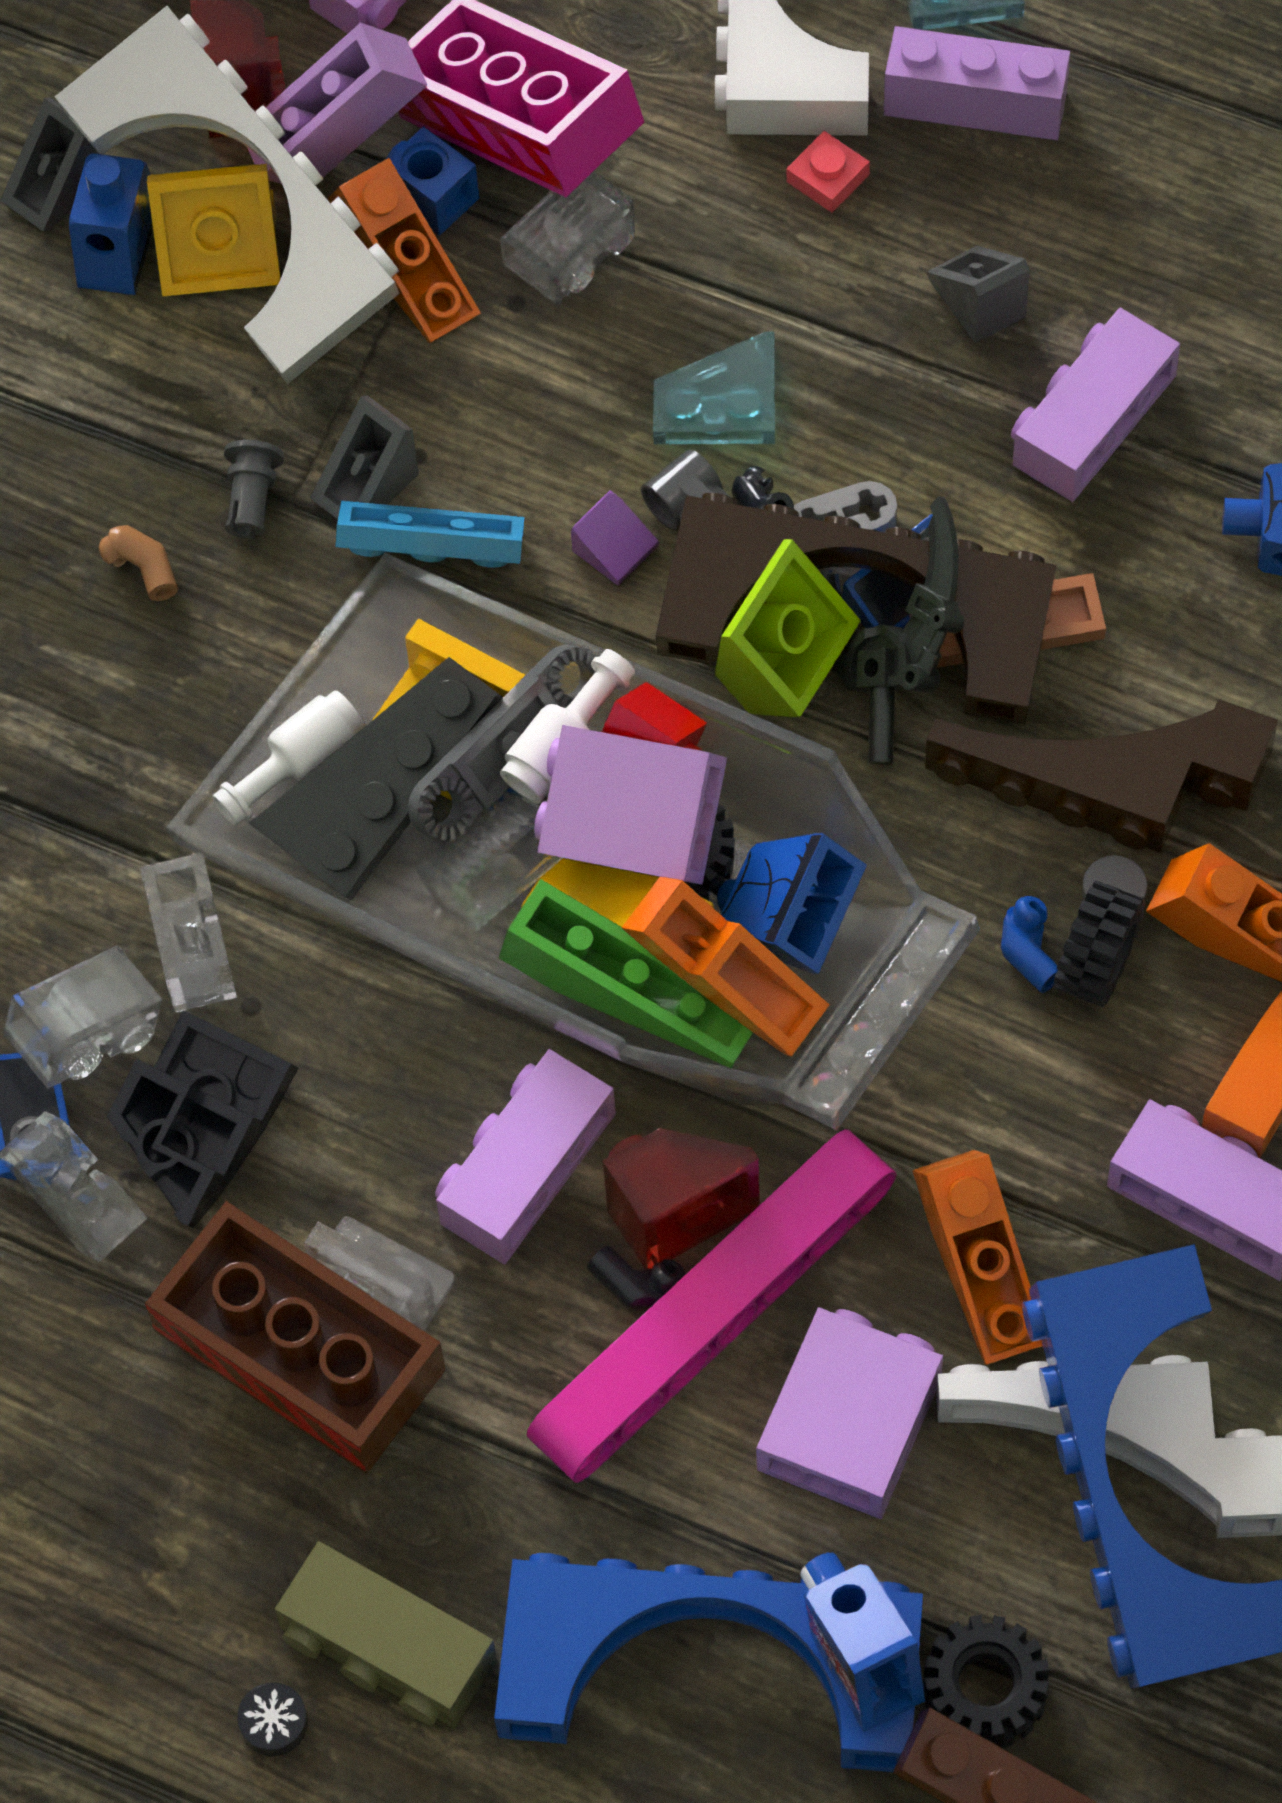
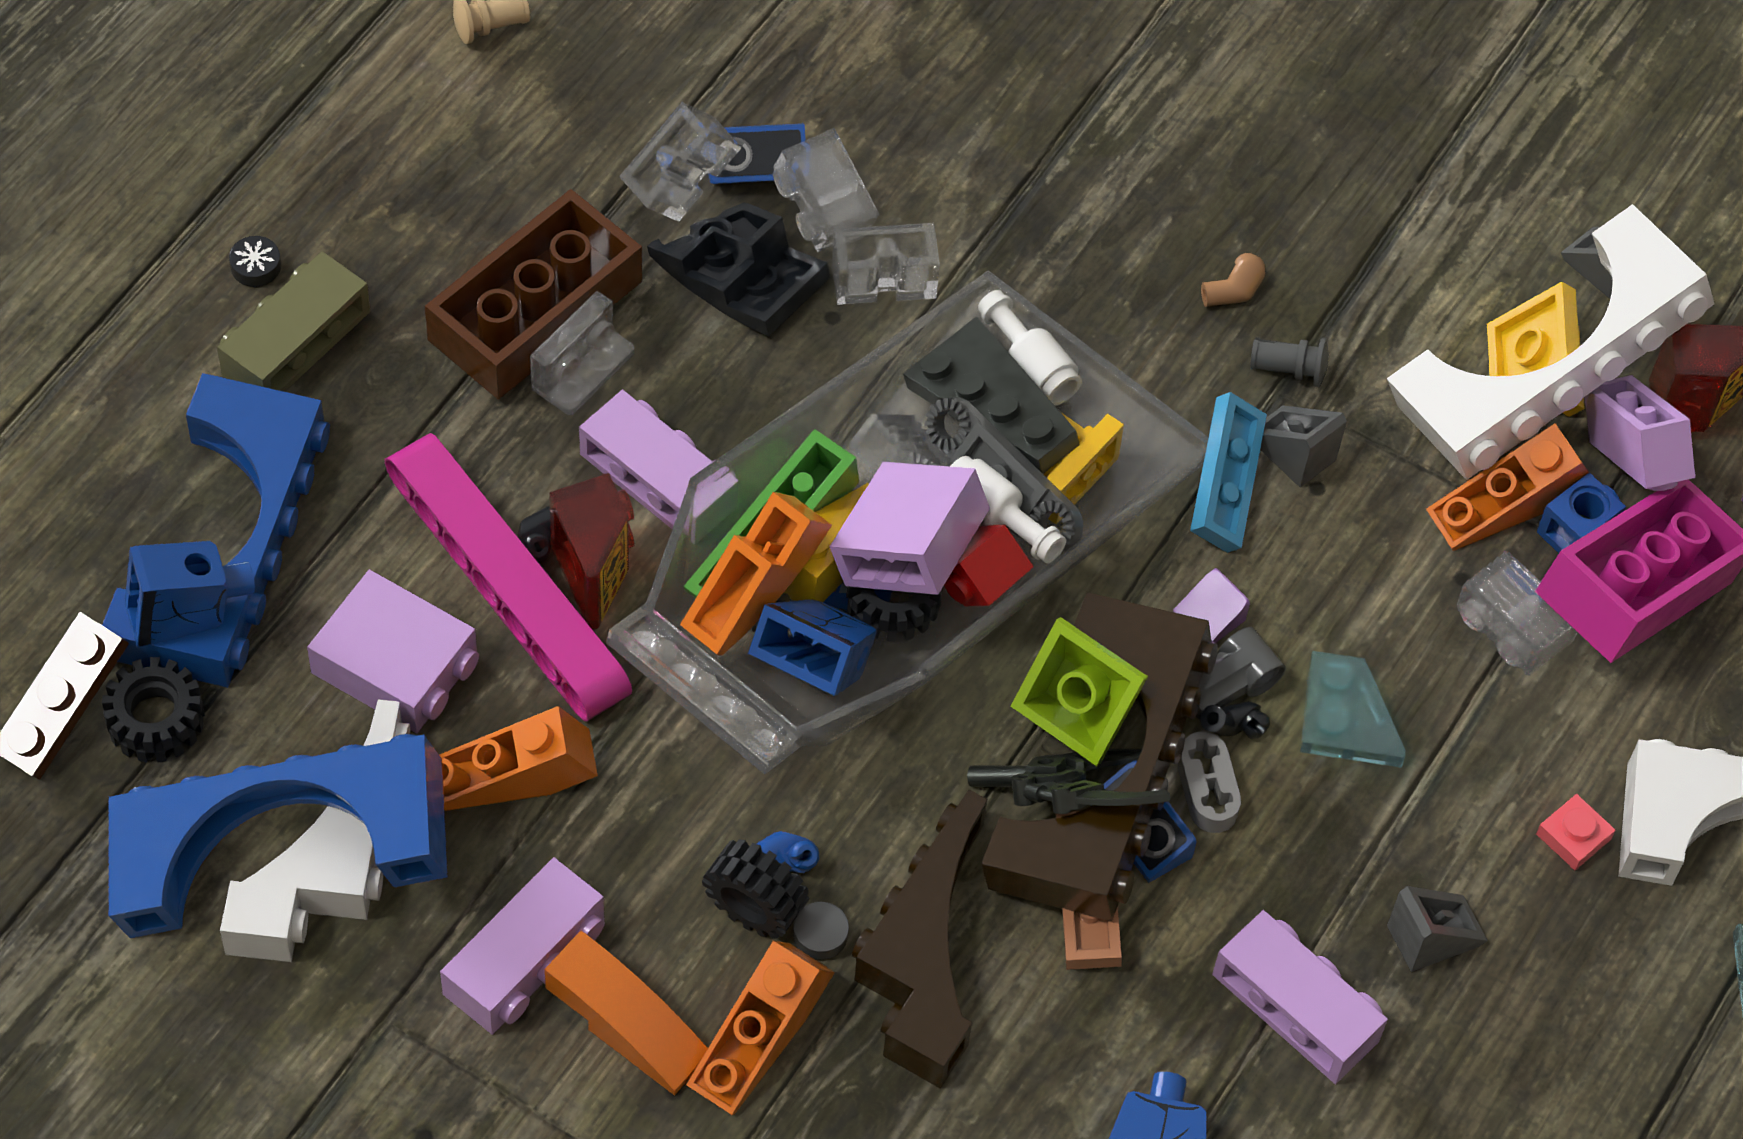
camera: 90 degrees right, 5 degrees down
blue torso [69,153,153,295] -> none
lavender brick [884,26,1070,140] -> none

